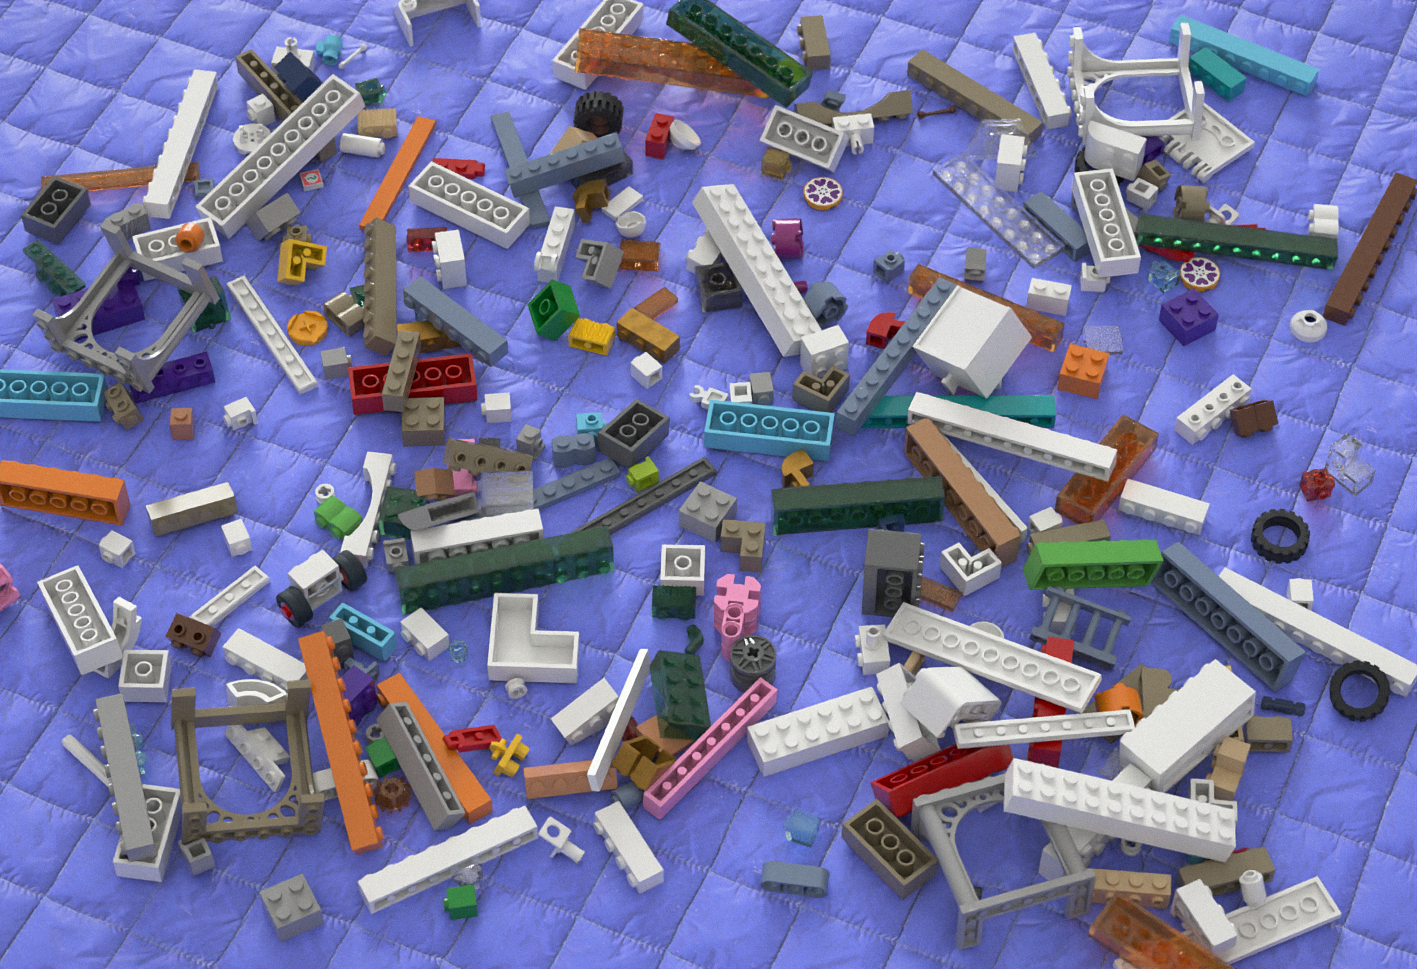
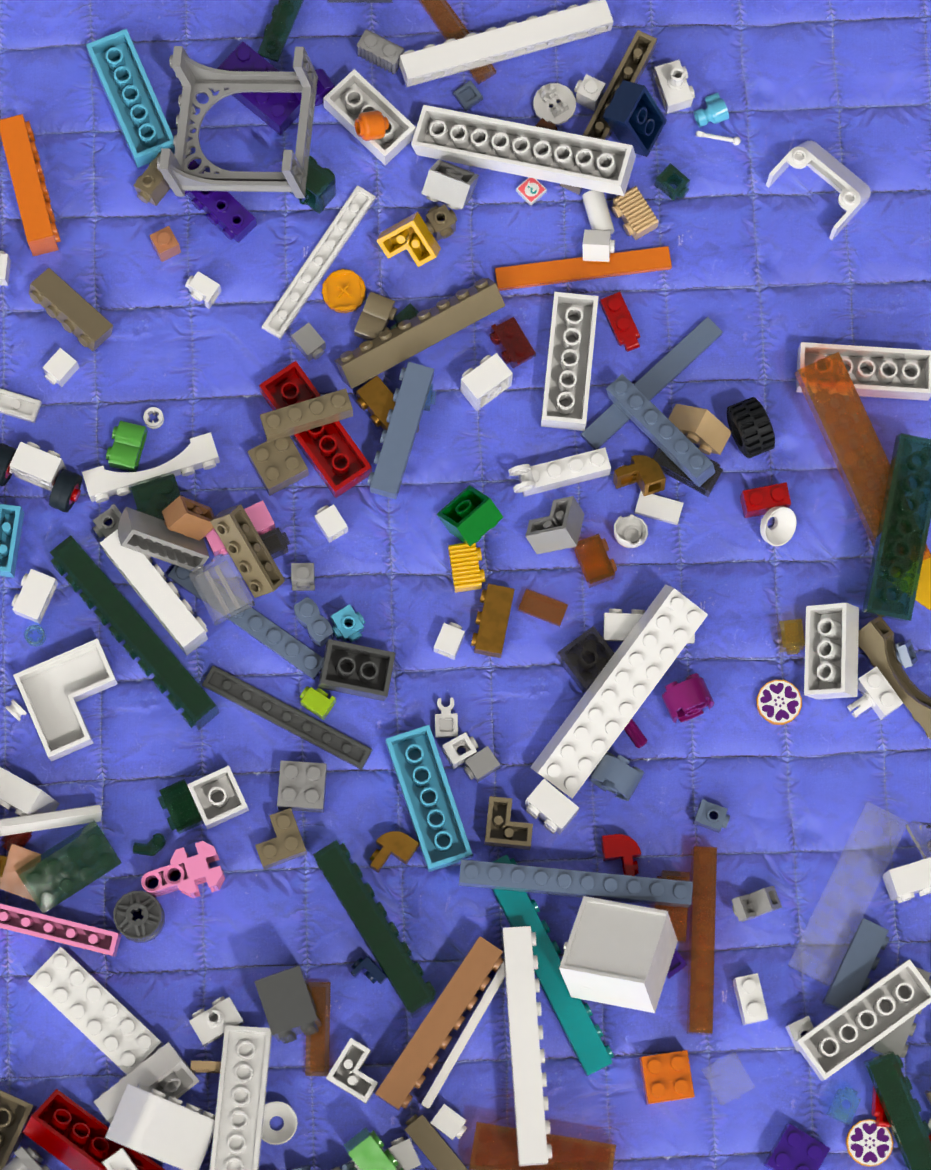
camera: 60 degrees right, 25 degrees up
none -> white brick [582,229,615,262]

